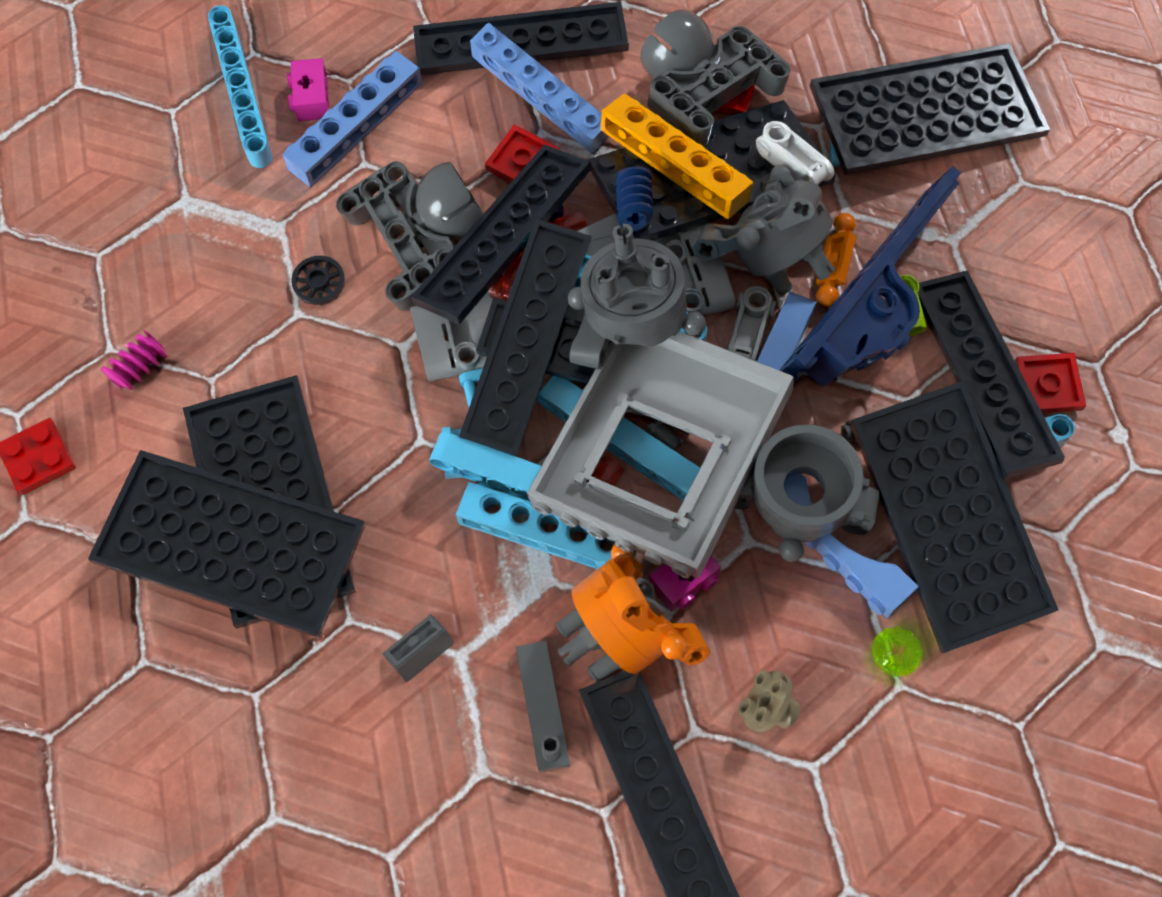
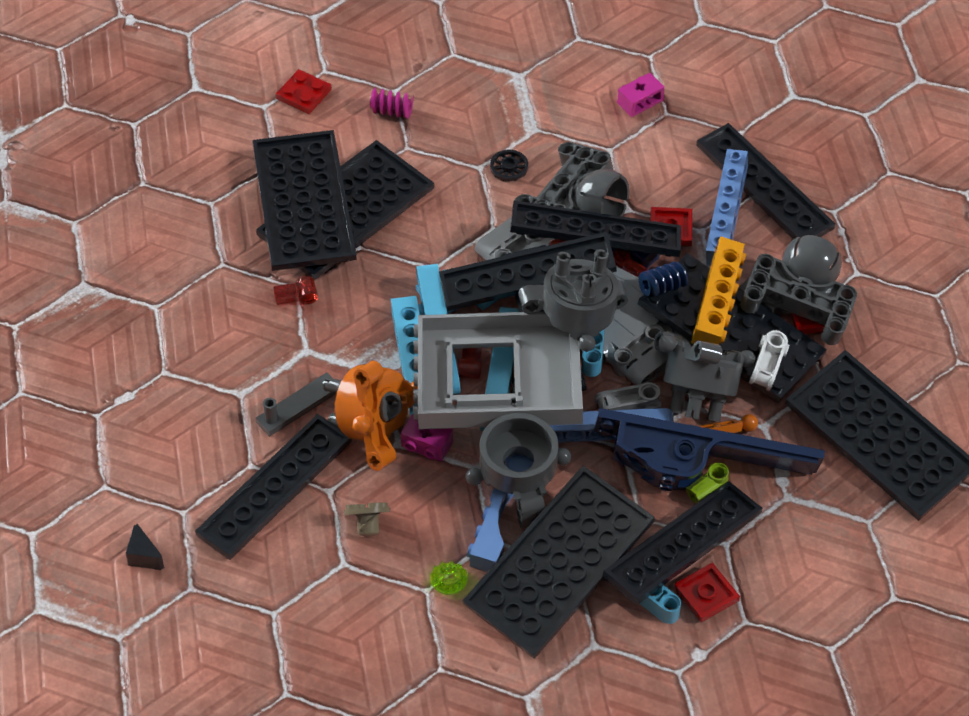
camera: 60 degrees right, 15 degrees down
medium azure beam [208,5,273,168] -> none
medium blue brick [282,51,422,188] -> none
dark grey slope [382,614,454,682] -> none
none -> clear red piece [273,276,318,305]

